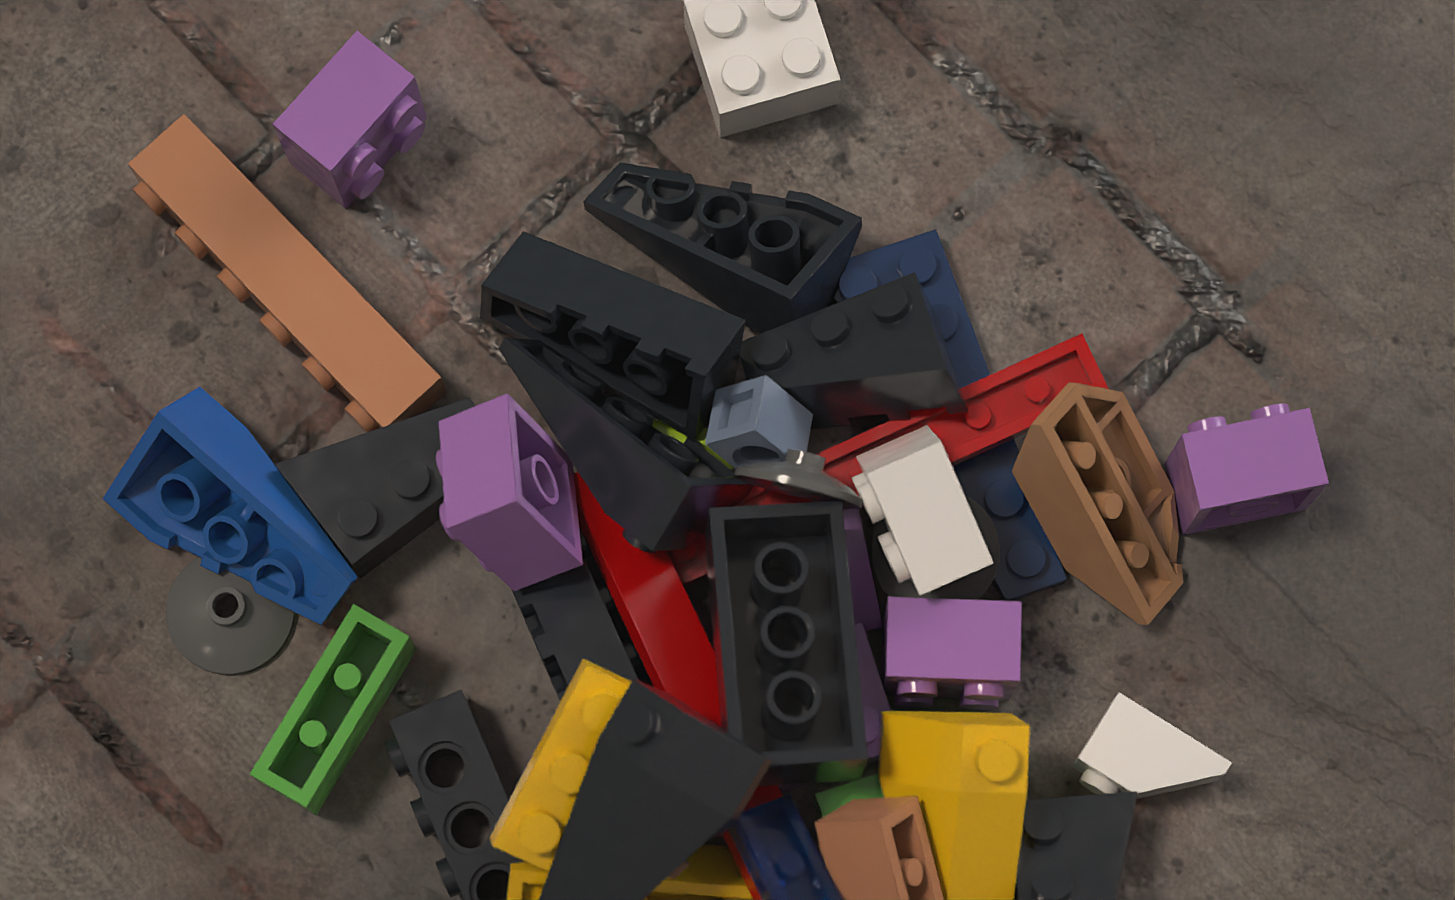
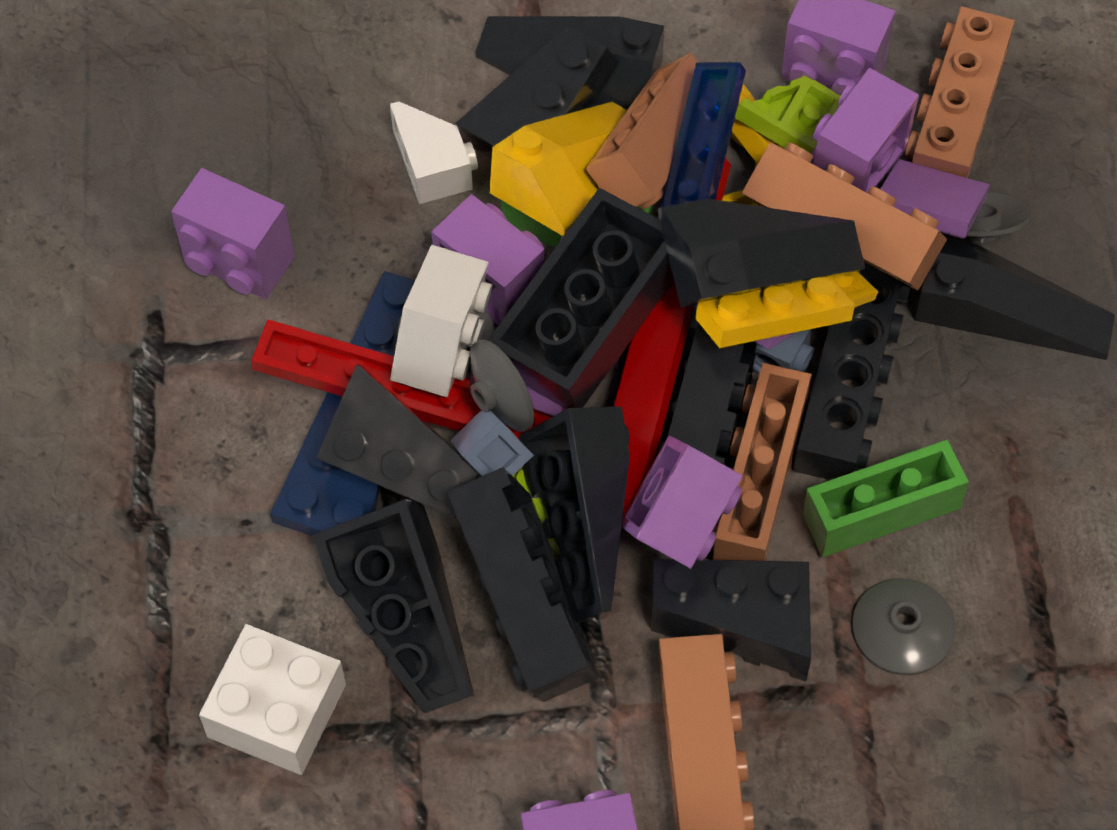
camera: 140 degrees left, 15 degrees down
blue wedge [102,387,358,625] -> none
medium nougat wedge [1012,383,1184,625] -> none
none -> nougat brick [712,363,811,561]

